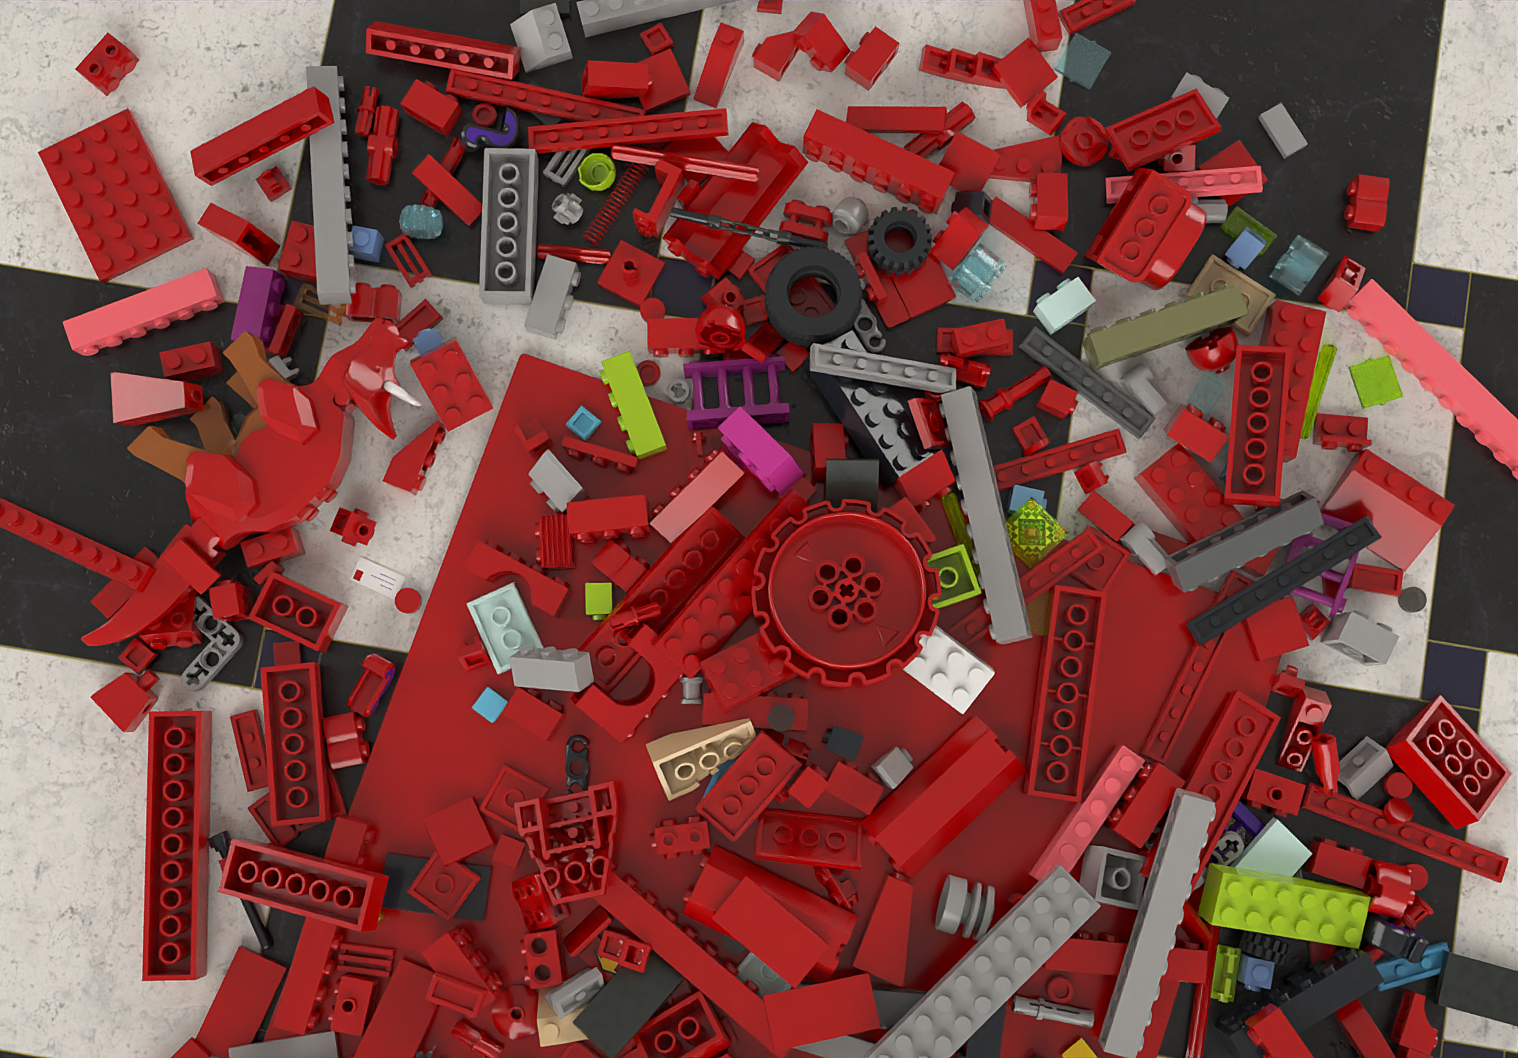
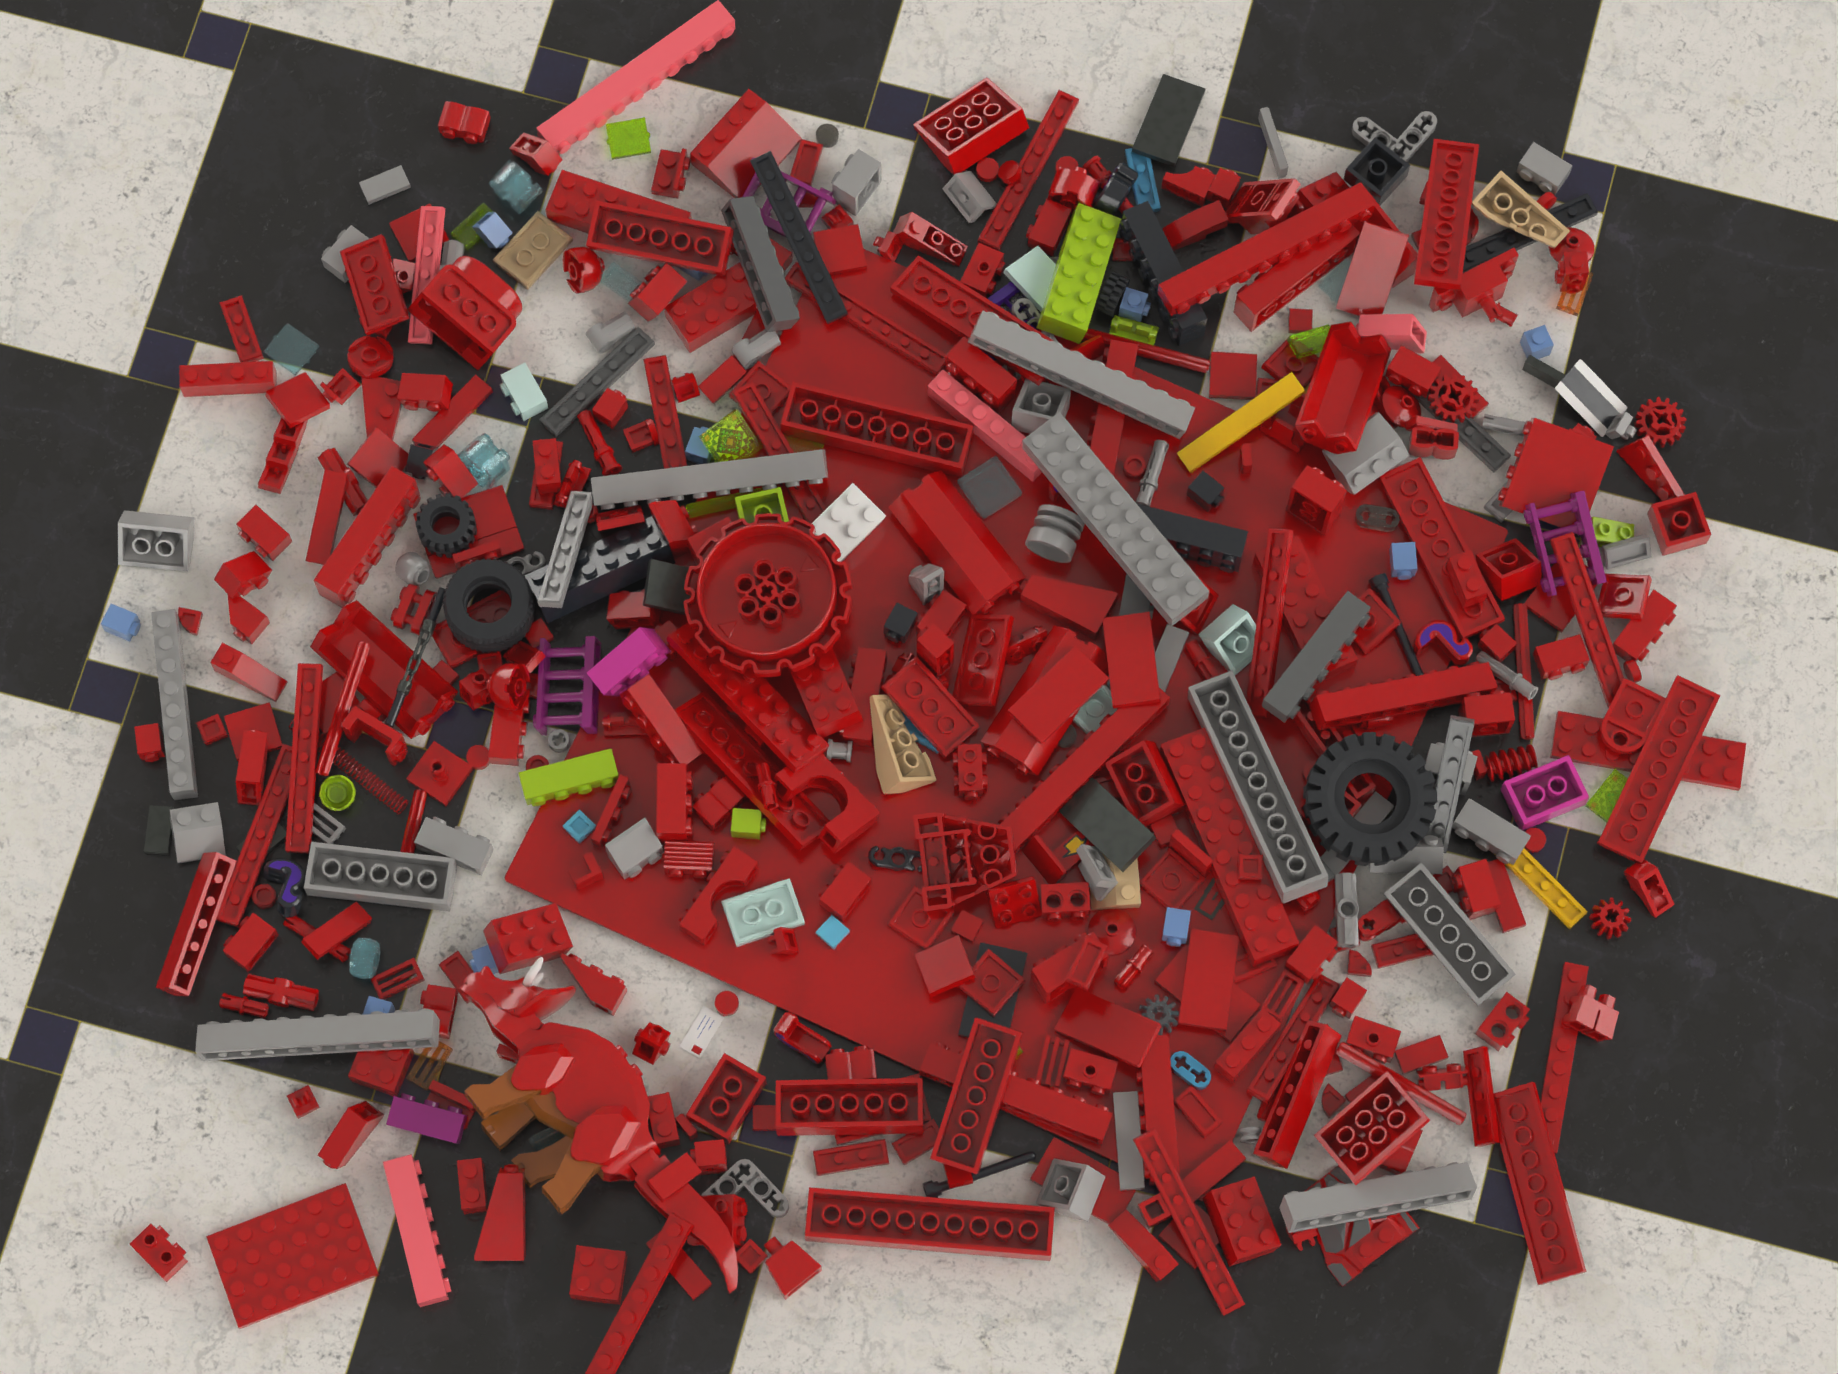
camera: 85 degrees left, 10 degrees down
red brick [190,86,335,186] -> none
light grey brick [509,645,594,692] -> none
light grey gear [552,193,583,225] -> none
red slope [597,929,652,973] -> none
clear smoke tile [768,705,794,732] -> none
olive brick [1082,283,1248,370] -> none
clear neon green axle [1300,344,1337,440] -> none
red piece [1311,734,1340,796] -> none
none -> red brick [569,1245,627,1305]
none -> clear light blue tile [957,456,1022,519]
none -> light grey slope [1036,1159,1106,1222]

